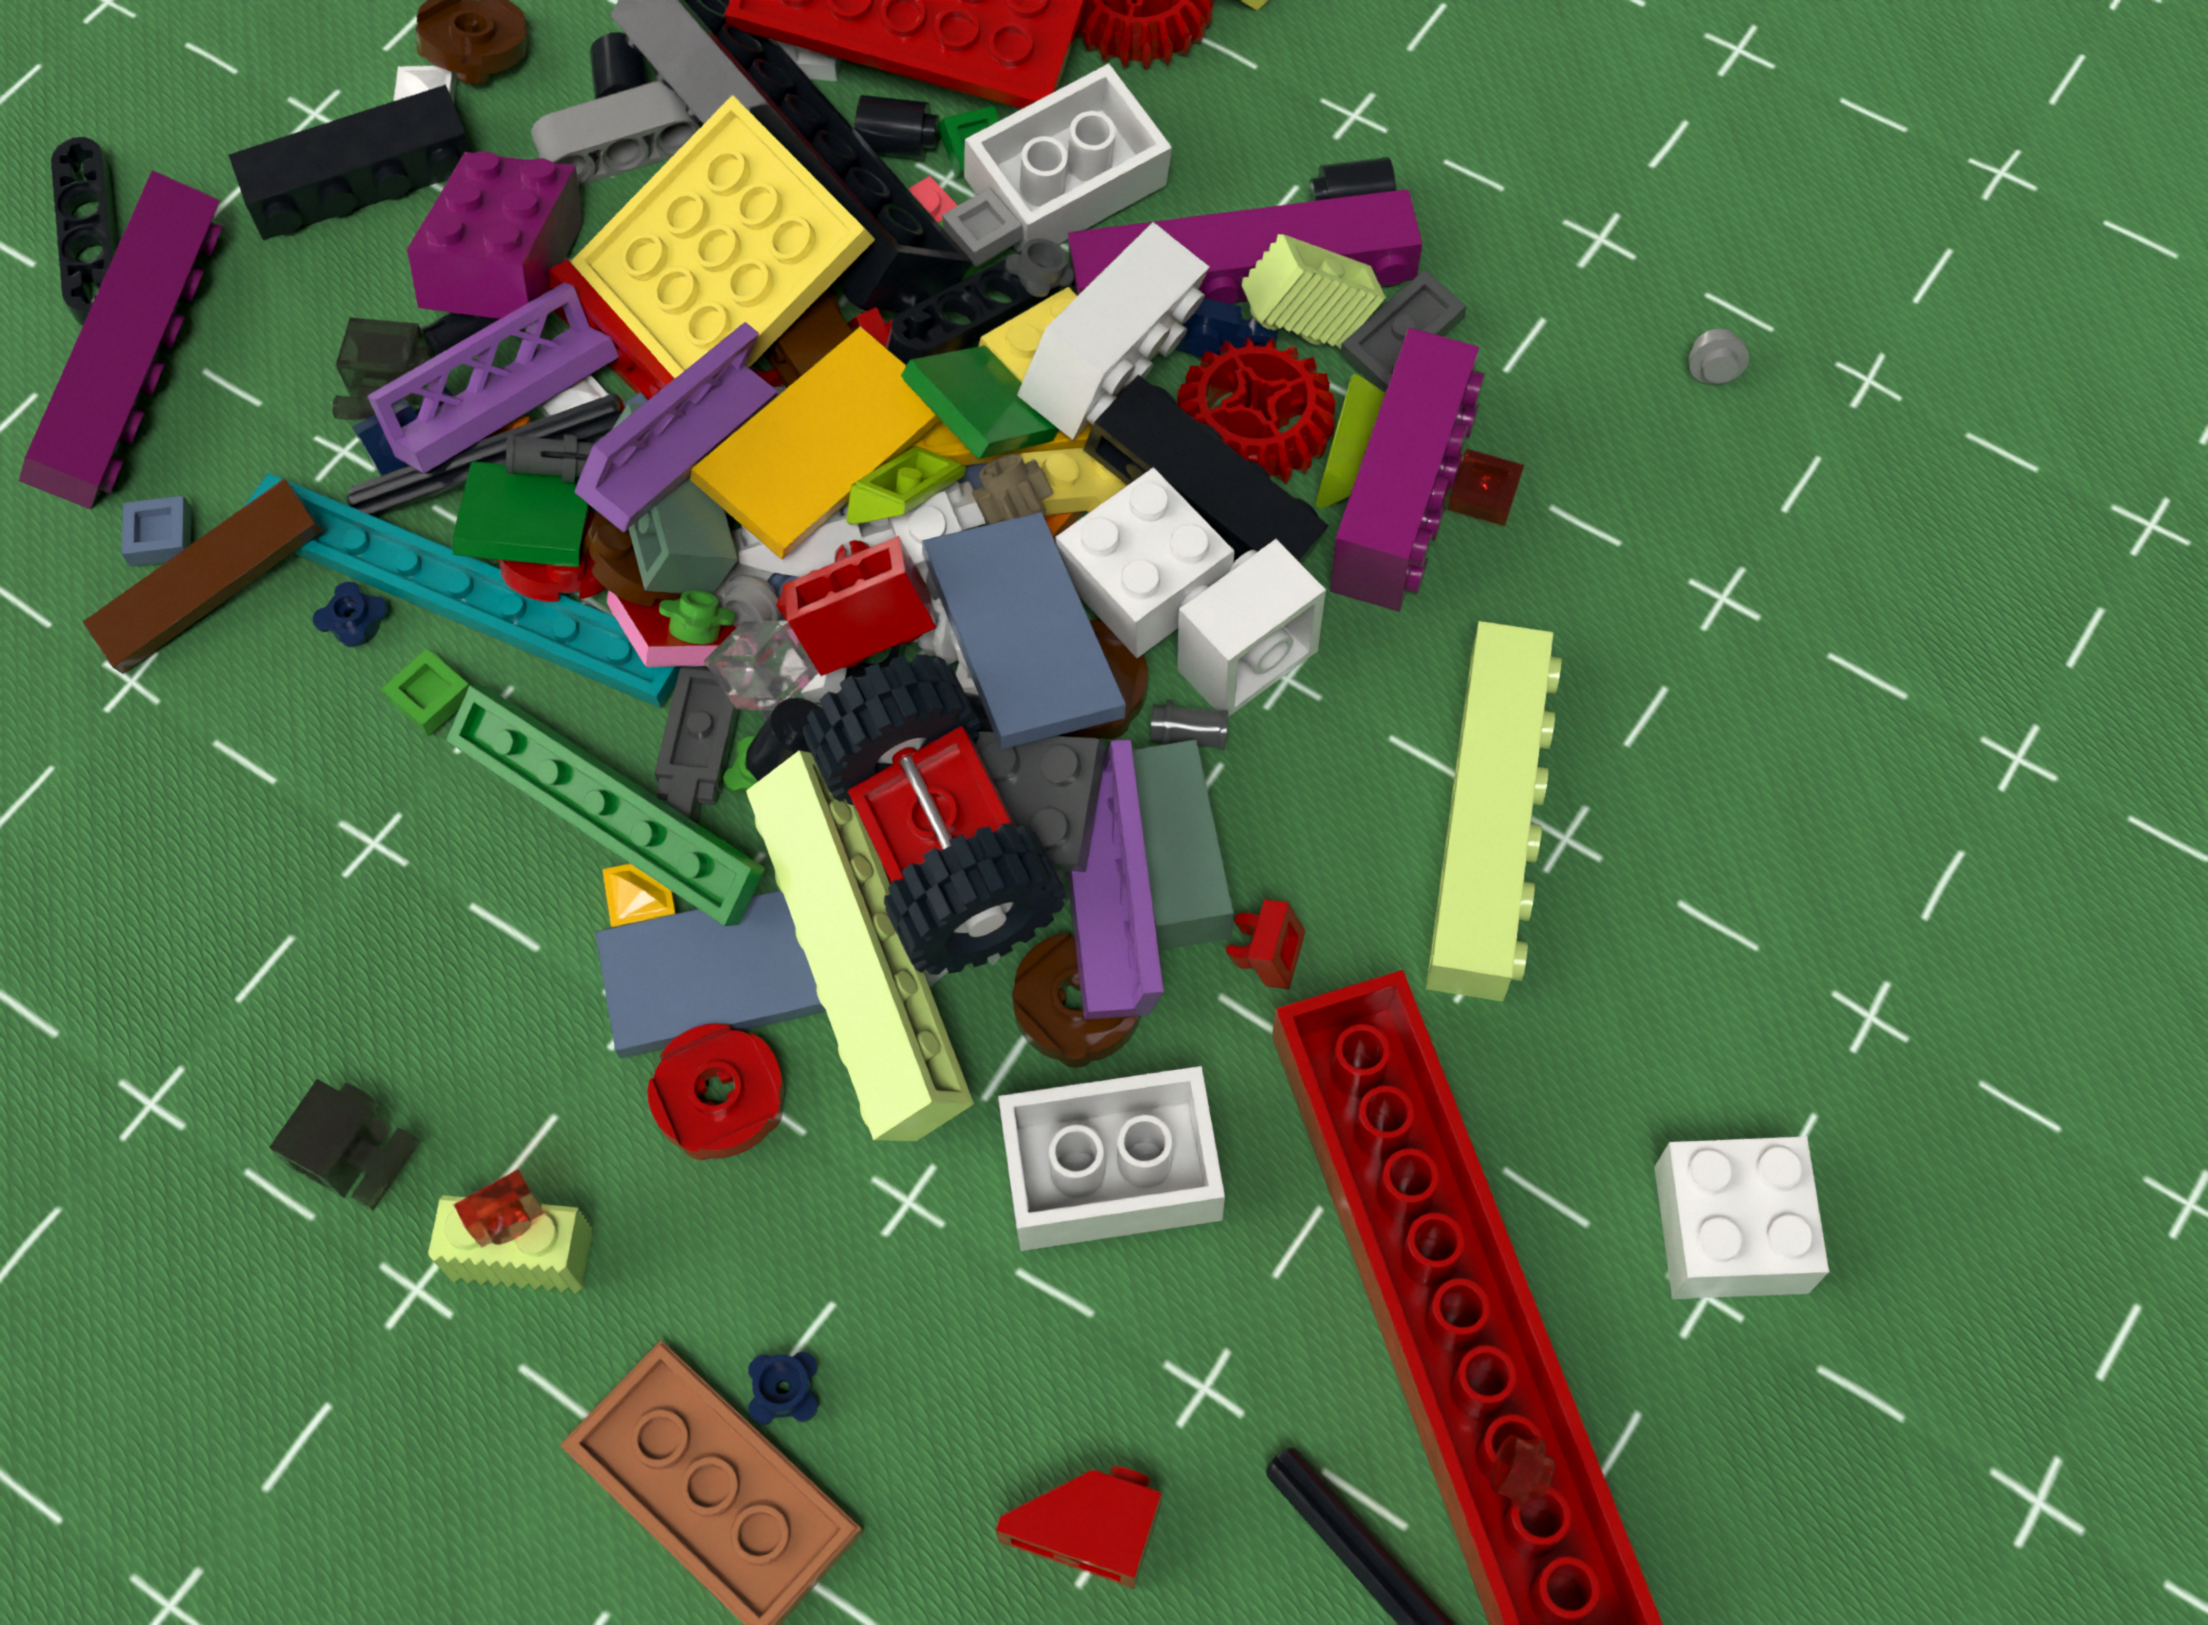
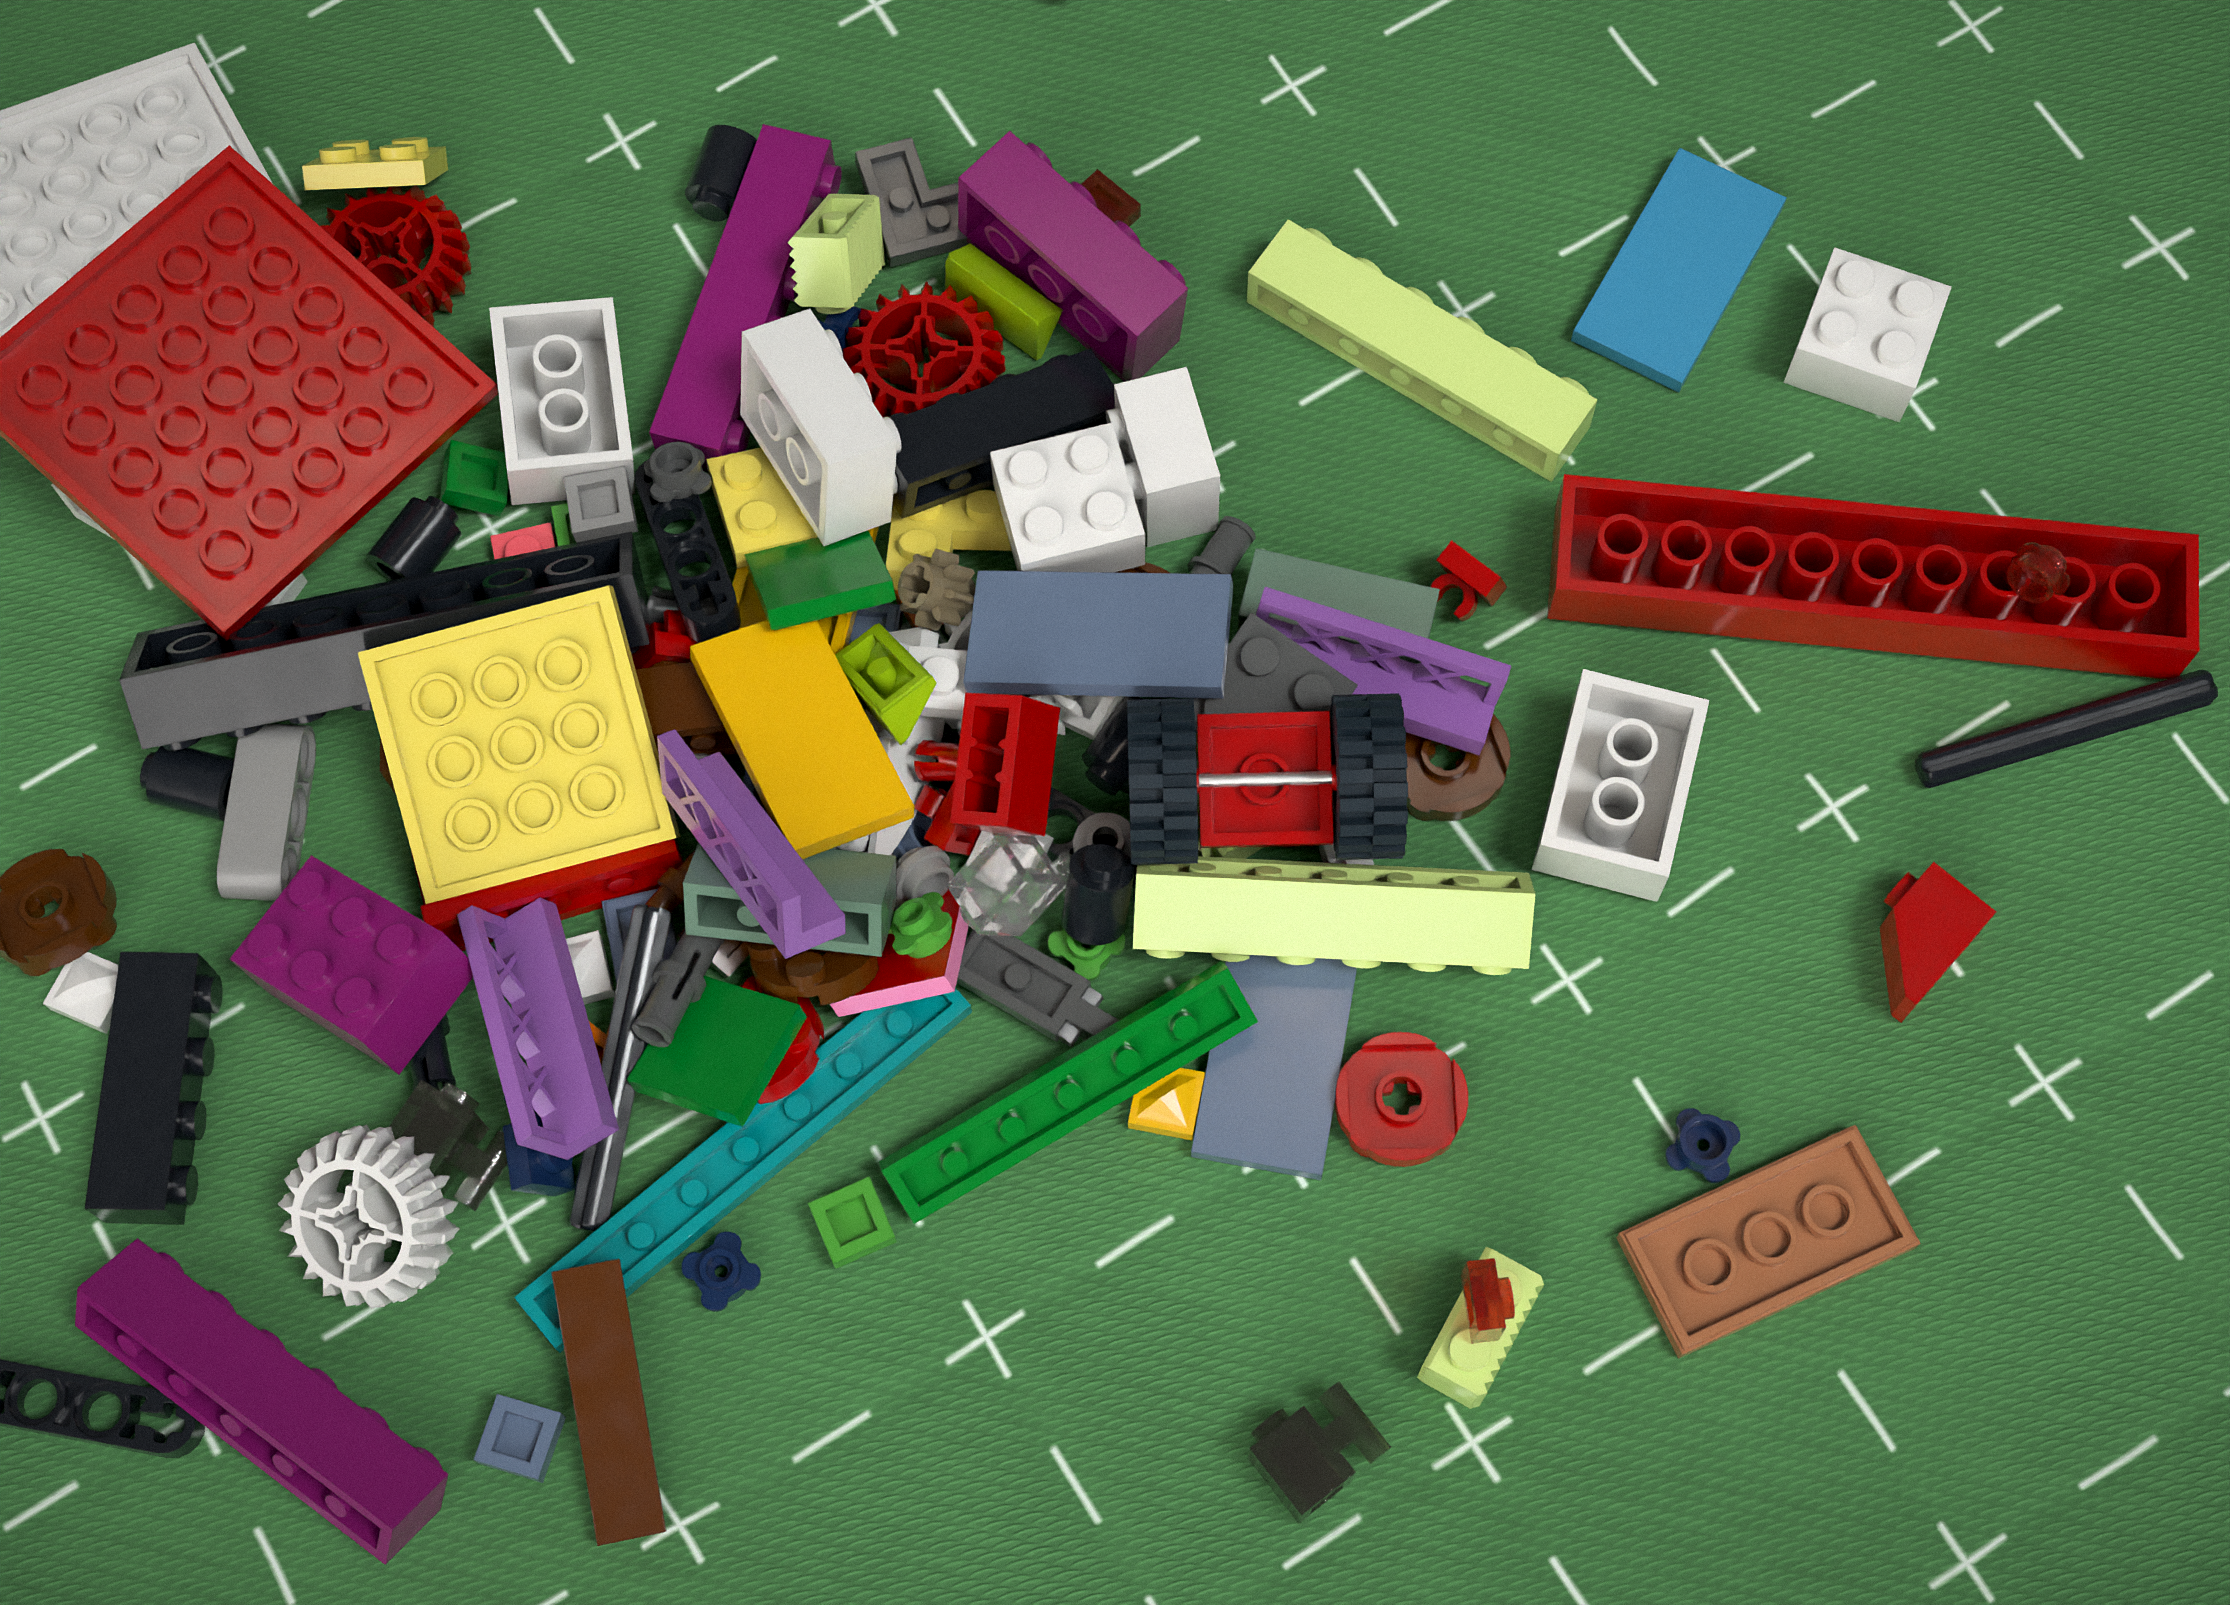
camera: 65 degrees left, 5 degrees up
none -> white gear [278,1125,460,1309]
none -> dark azure tile [1571,148,1787,393]

